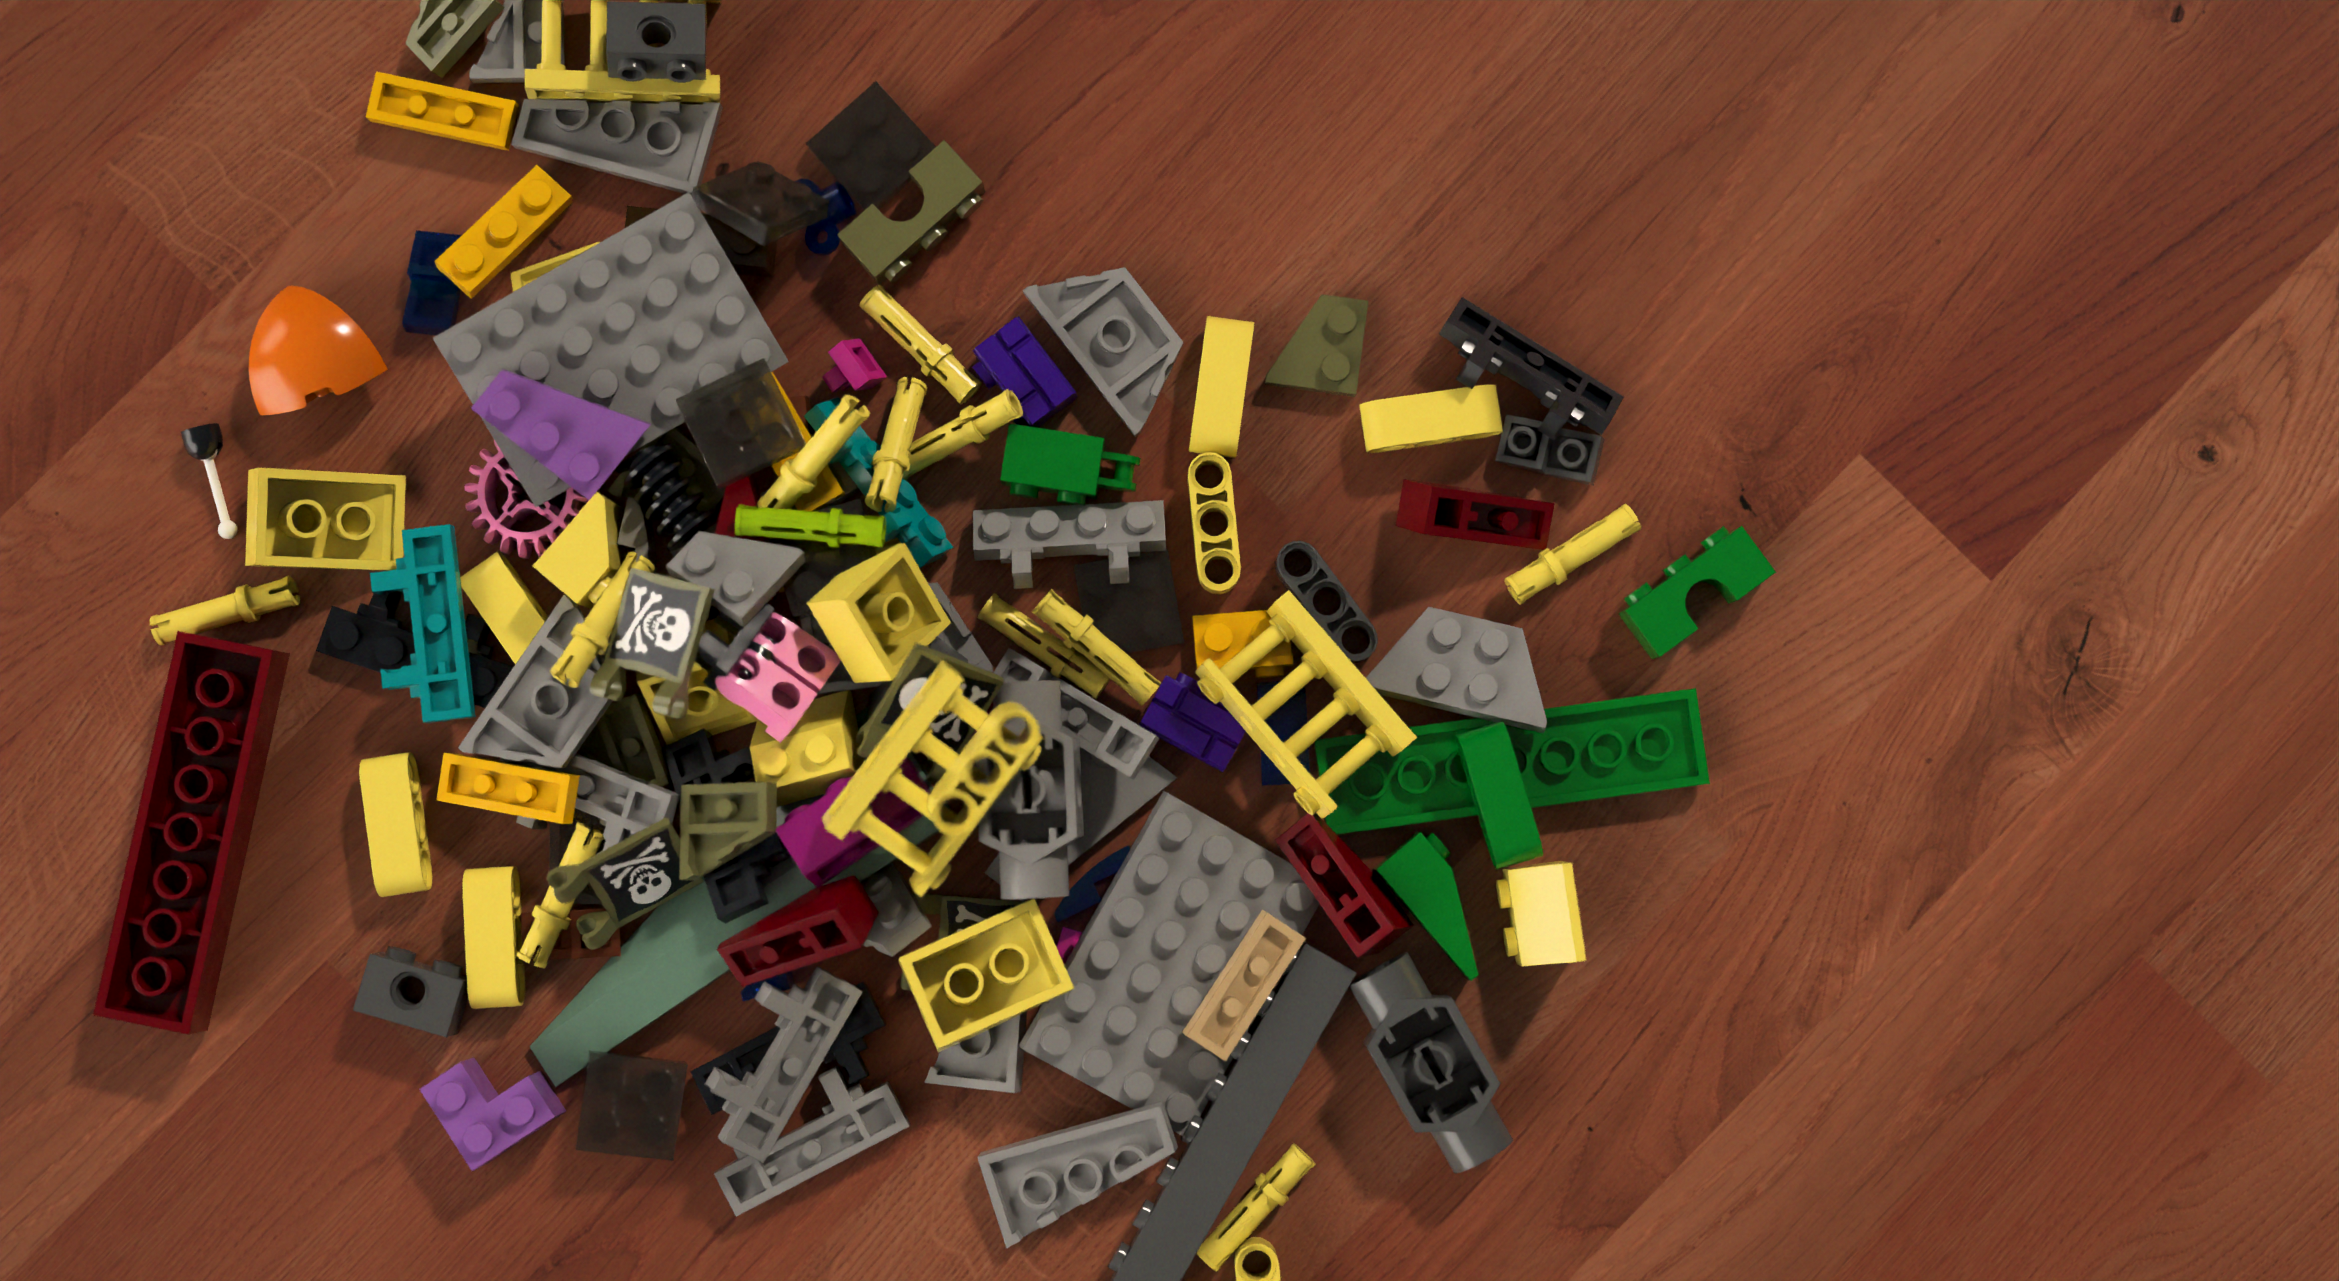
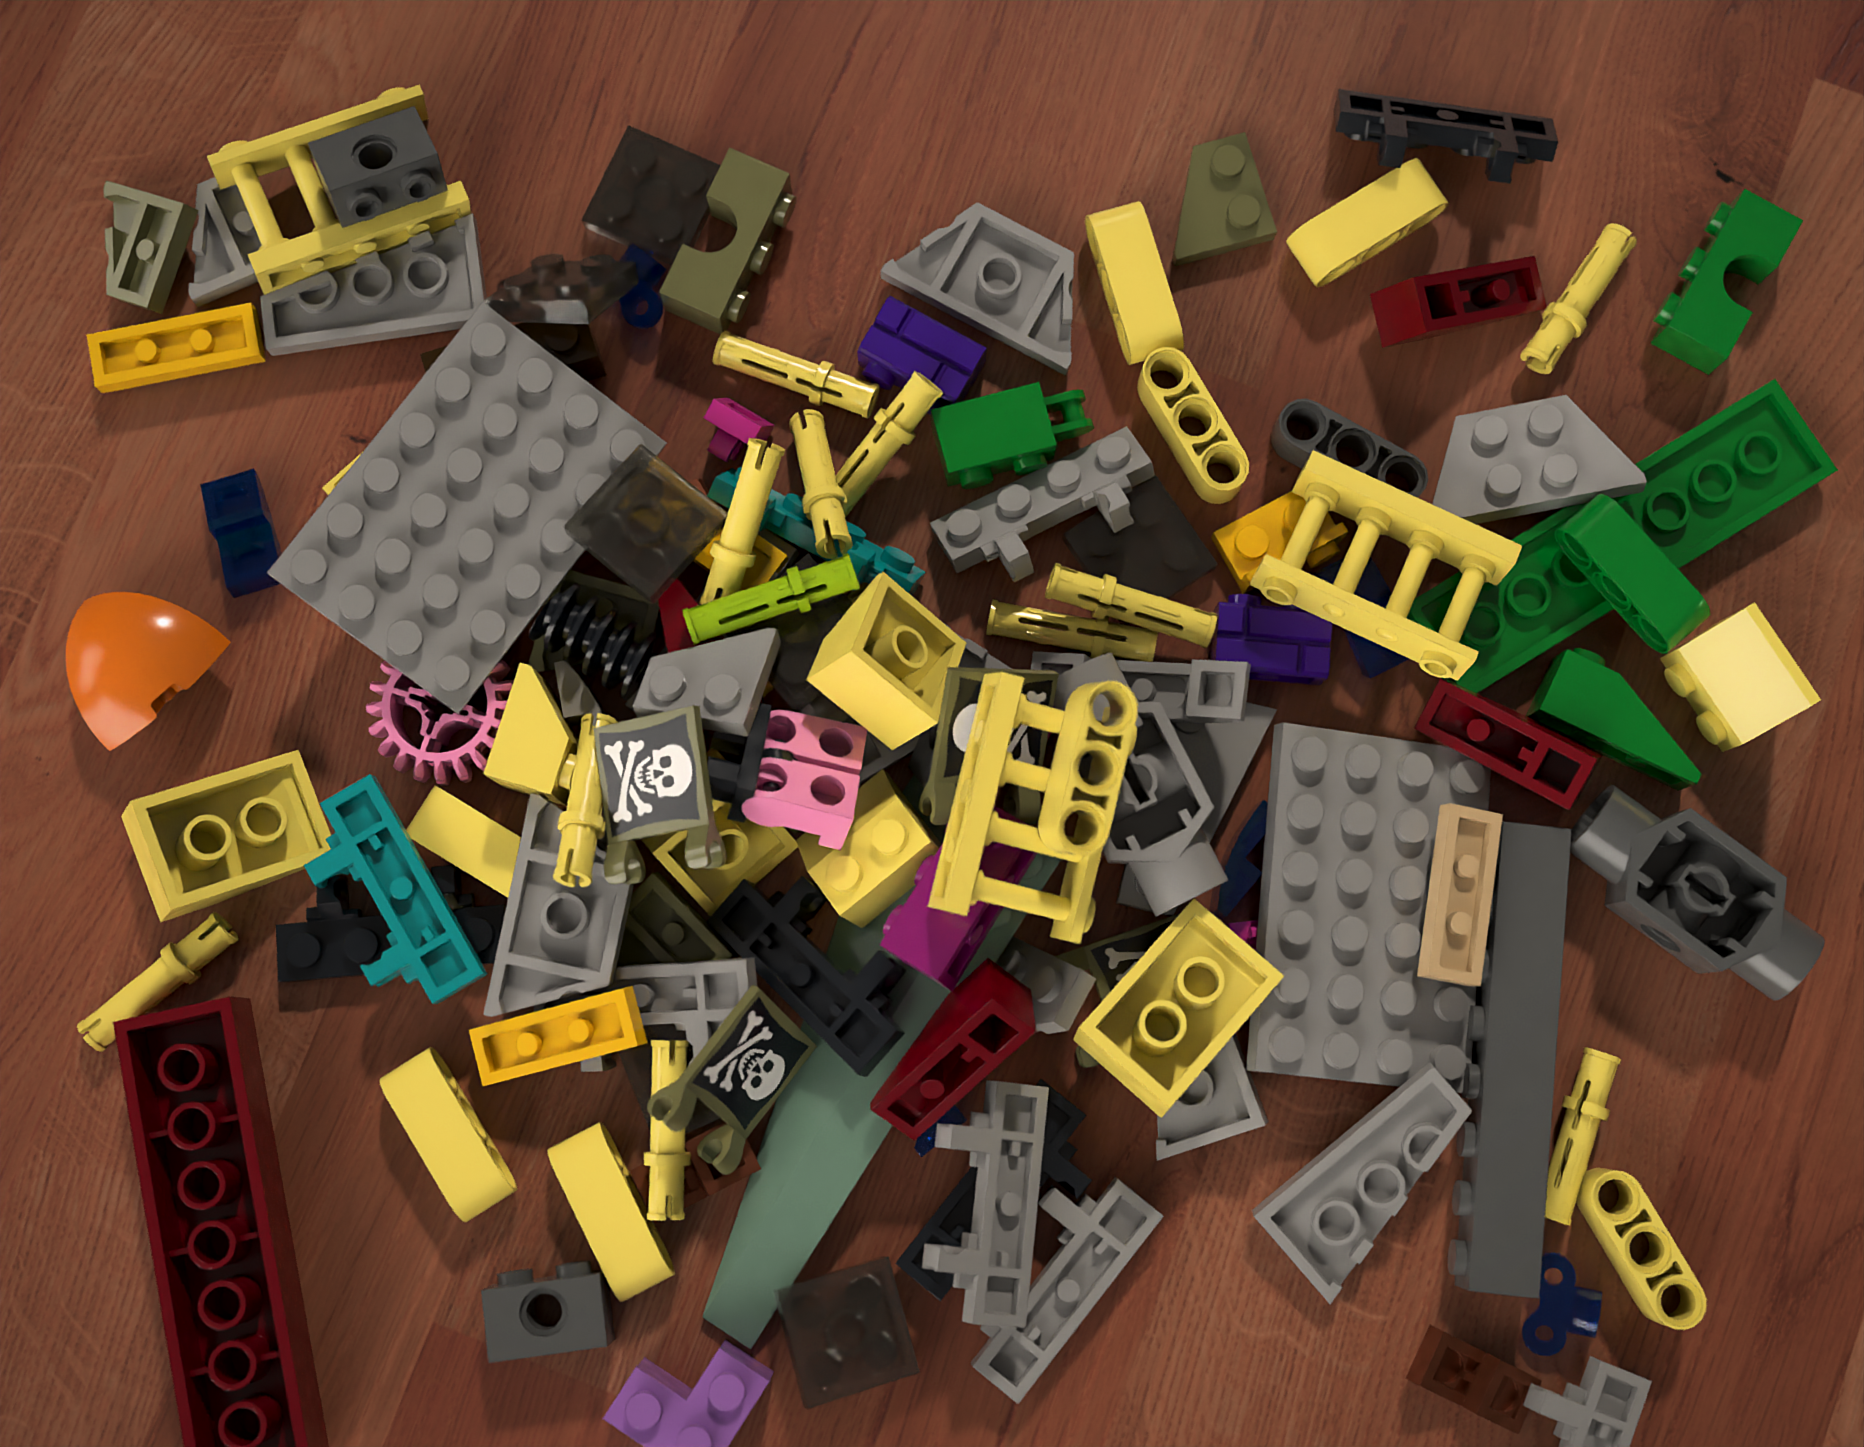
camera: 25 degrees left, 5 degrees down
hinge [180,423,238,539] -> none
yellow plate [435,165,573,299] -> none
medium lavender wing [471,369,651,500] -> none
olive wing [679,782,777,880] -> none
dark grey slope [1495,414,1605,486] -> none

